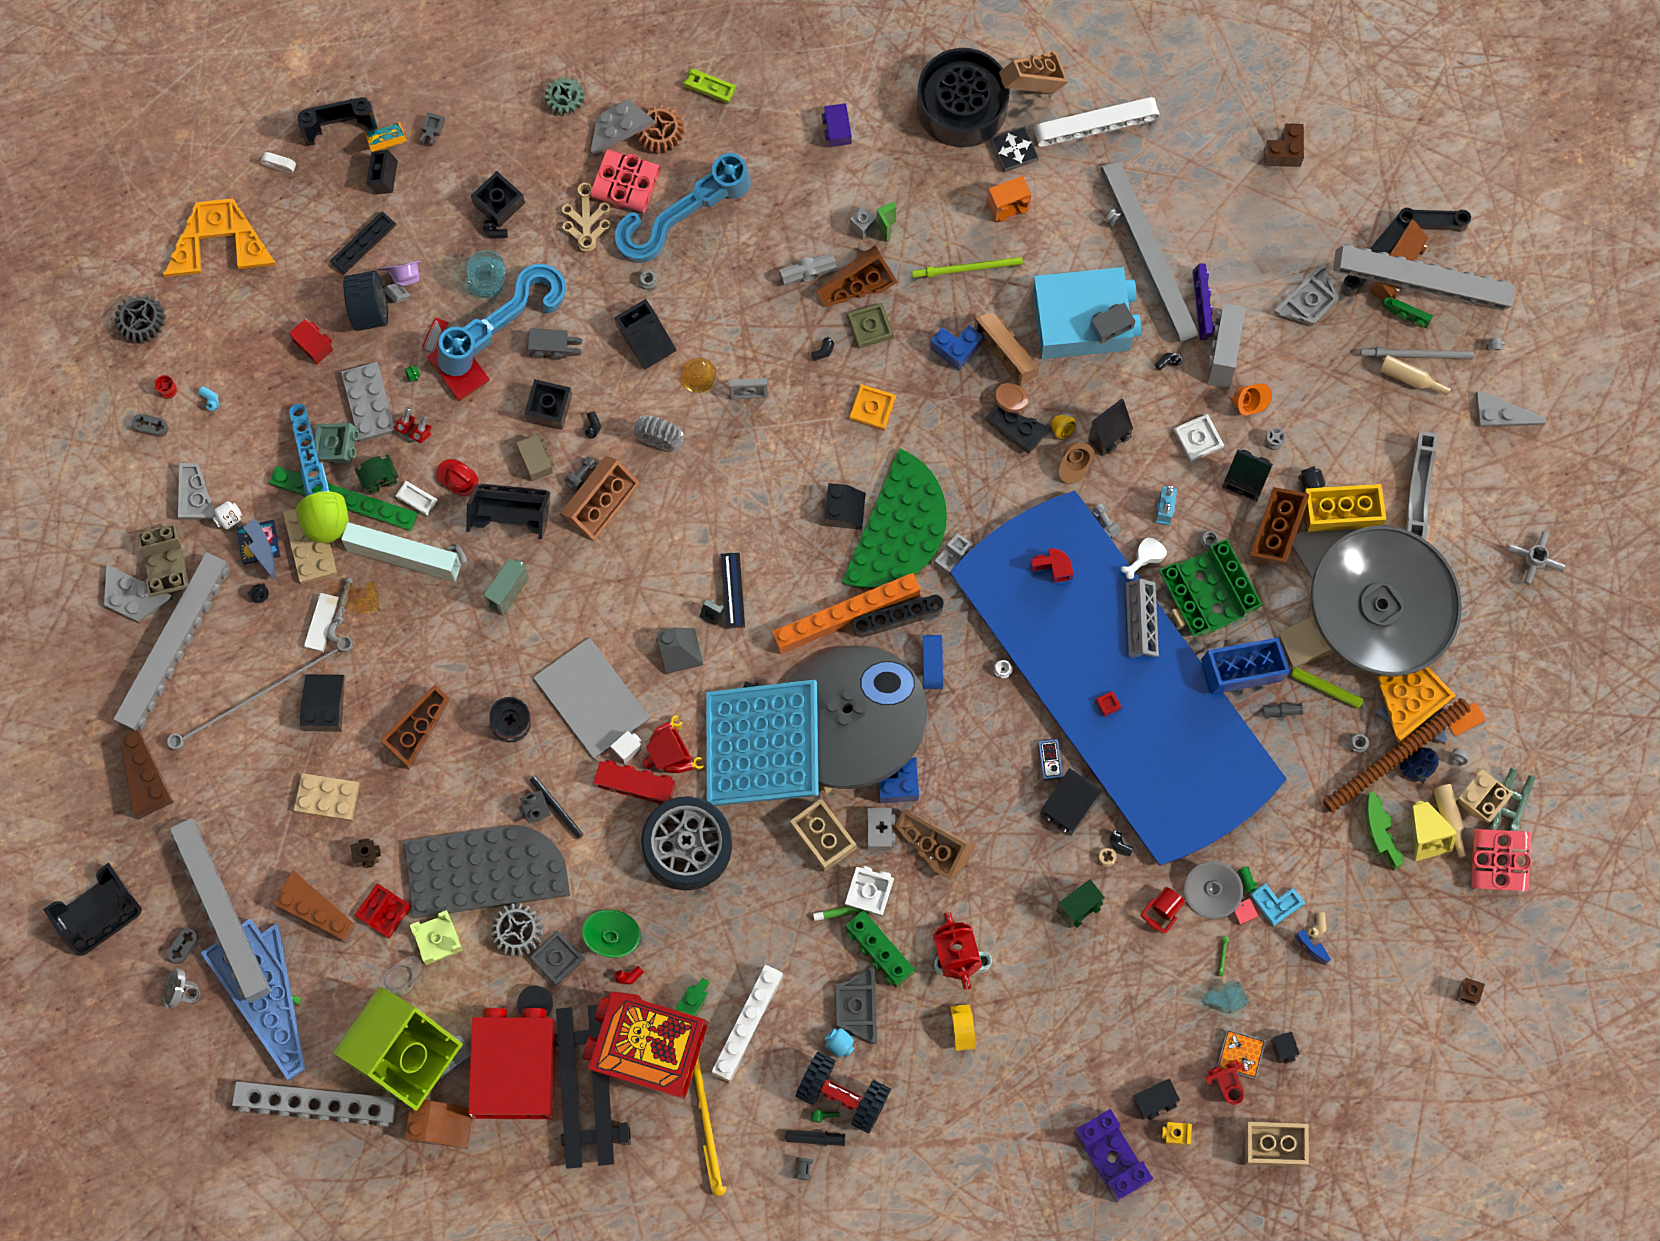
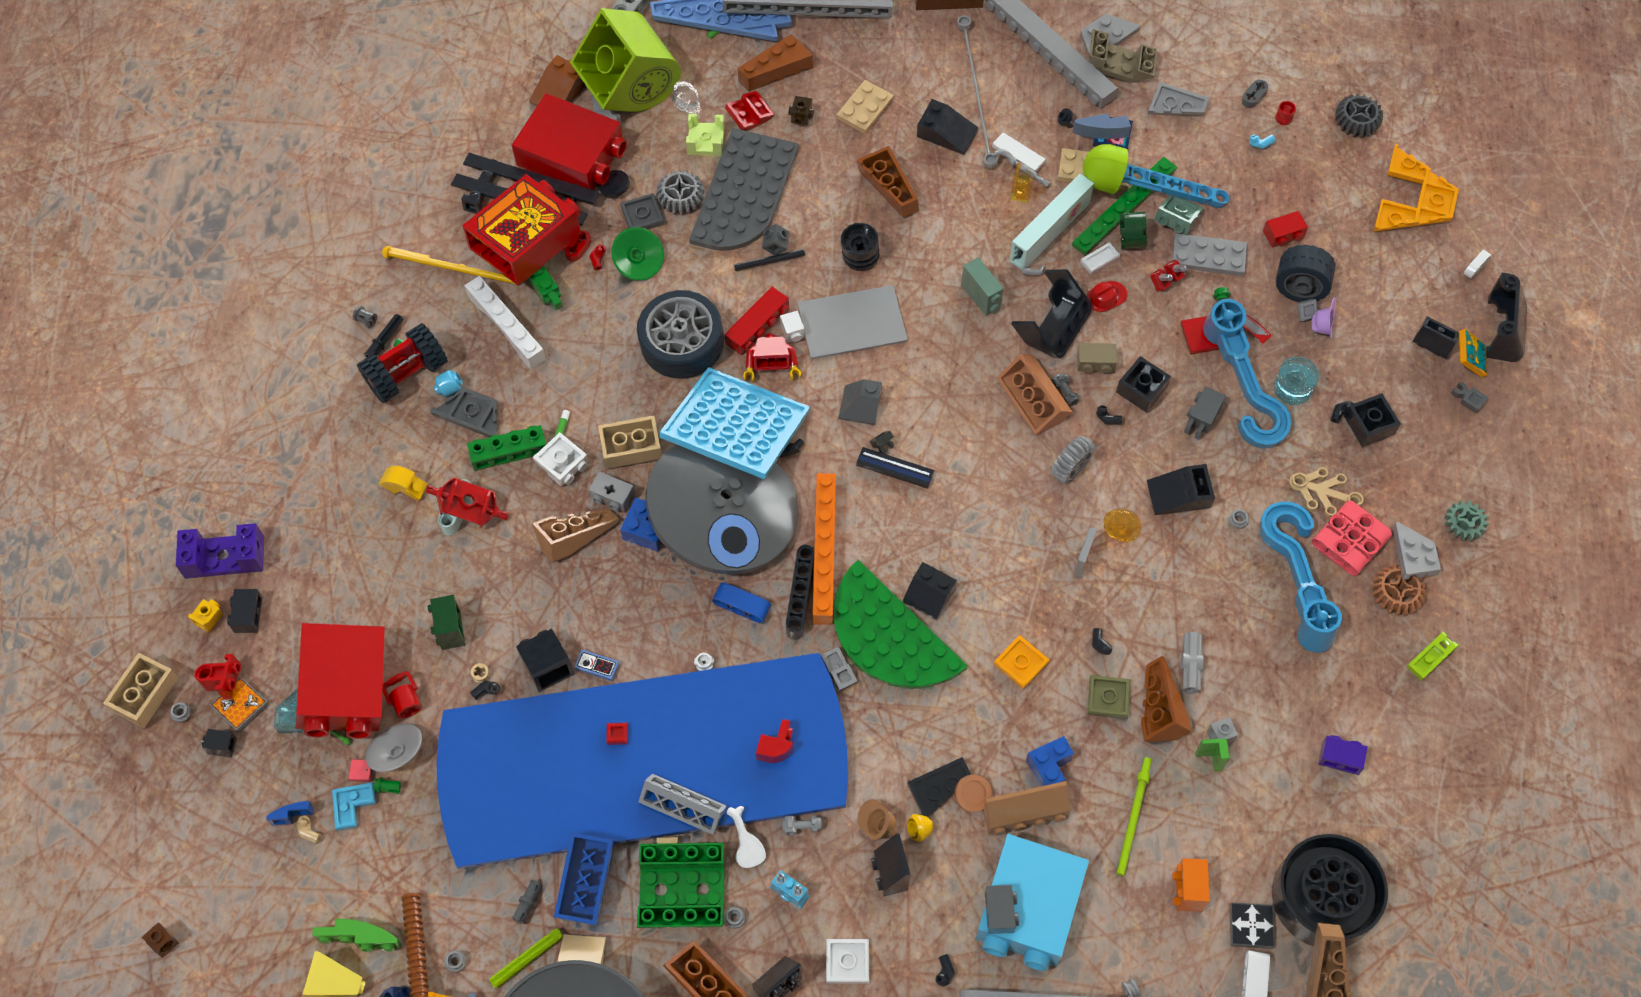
camera: 115 degrees right, 10 degrees down
white head [213,501,243,530] -> none
black tile [330,211,396,275] -> none
none -> light grey plate [170,702,191,722]
none -> red brick [295,623,385,739]

